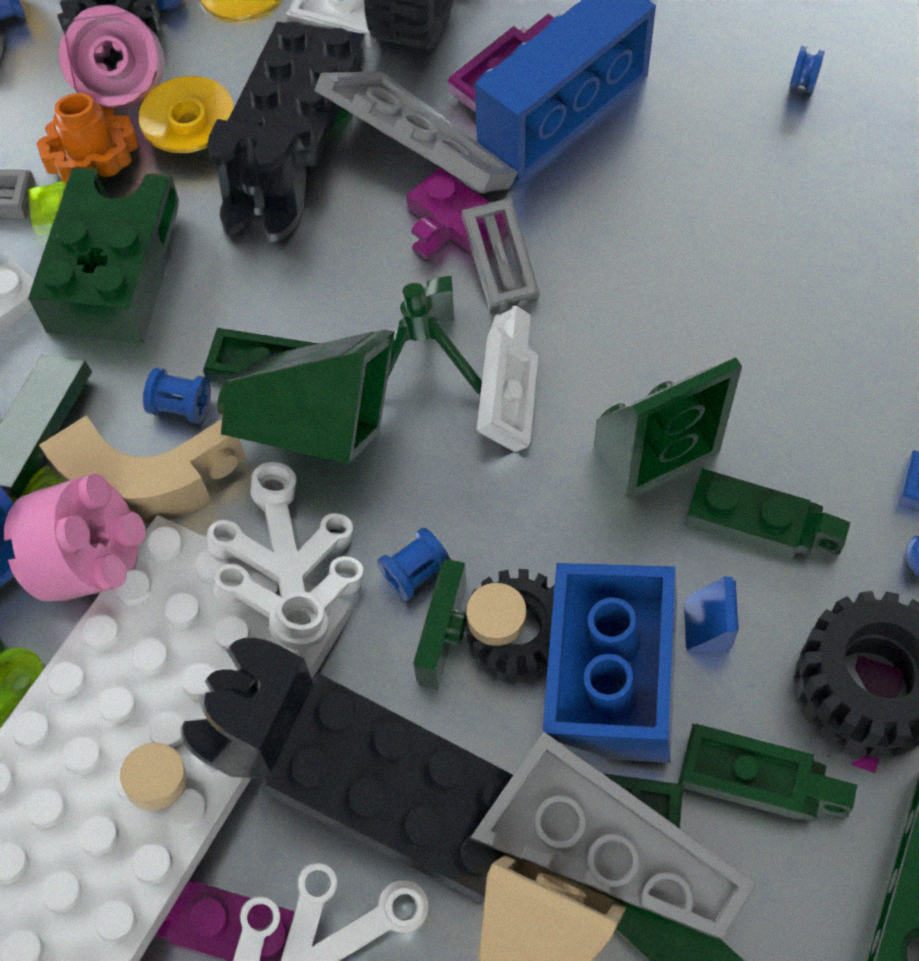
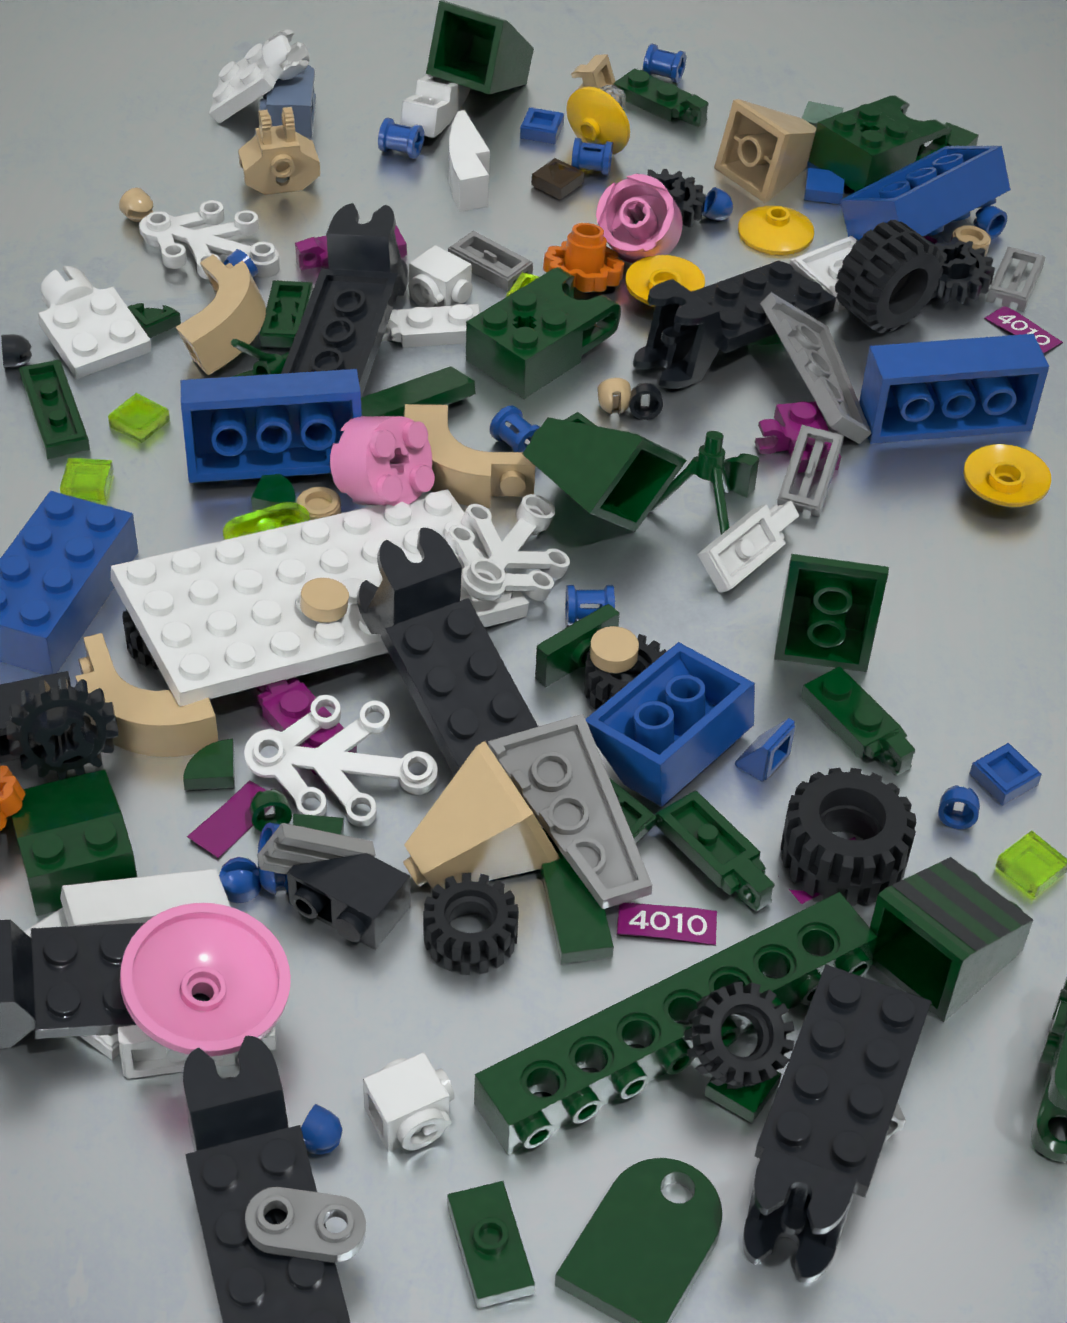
camera: 30 degrees right, 15 degrees down
none -> tan tile [296,487,341,522]
none -> tan hinge [597,378,631,414]
none -> magenta sticker [617,903,717,945]
none -> black hinge [629,383,663,420]
none -> yellow dish [963,444,1051,507]

